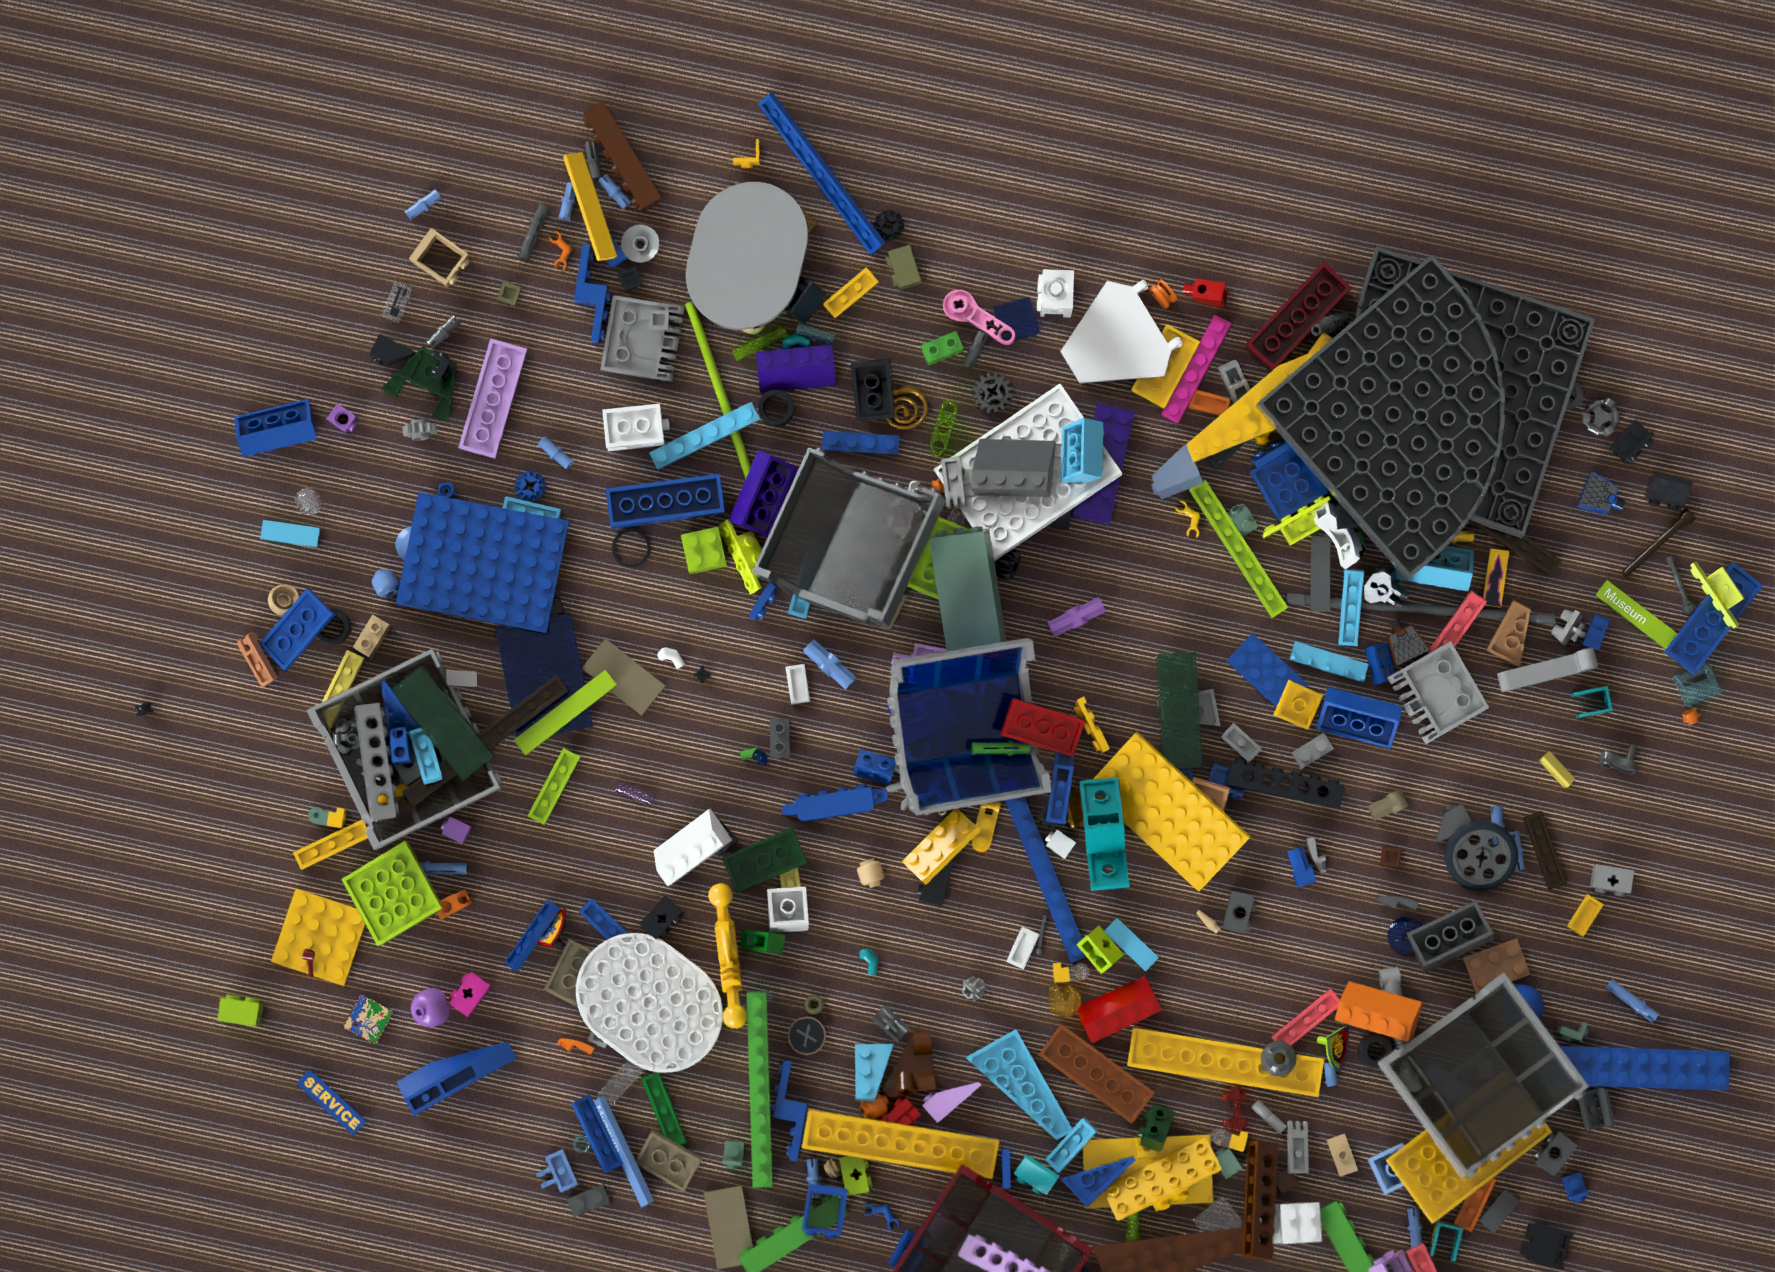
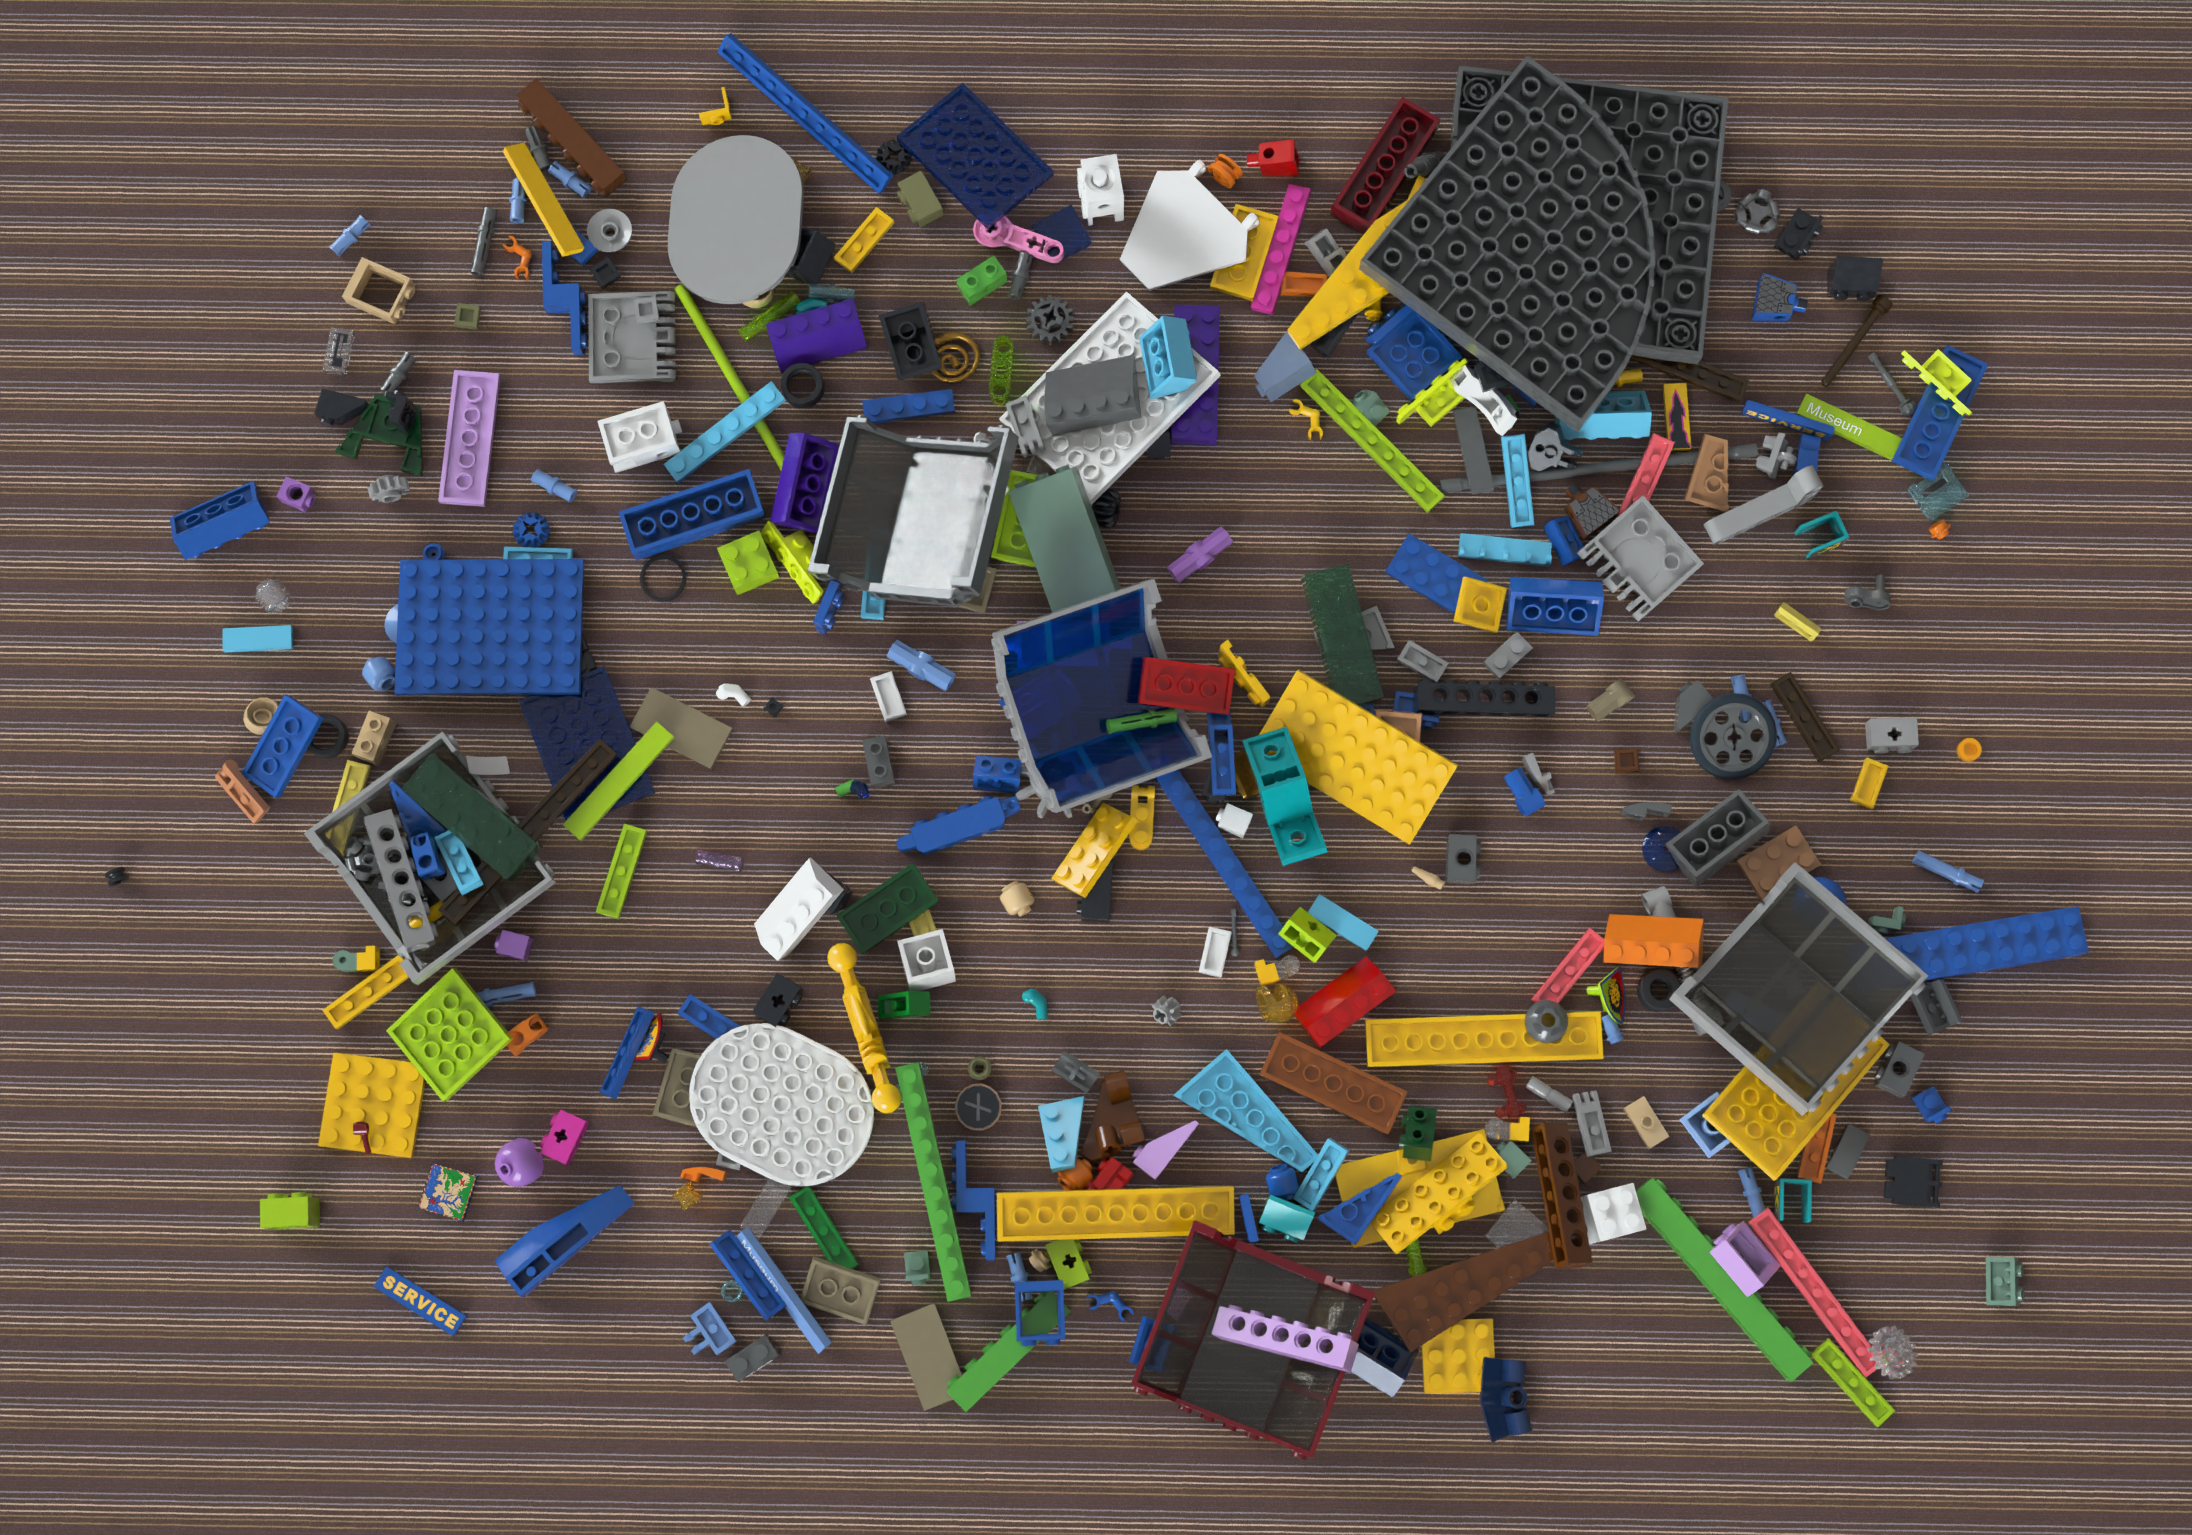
camera: 10 degrees left, 5 degrees down
none -> clear yellow wheel [672,1181,703,1211]
none -> clear blue plate [897,83,1054,229]
none -> blue head [1266,1164,1299,1201]
none -> blue tile [1741,400,1835,441]
none -> light orange tile [1957,738,1982,762]

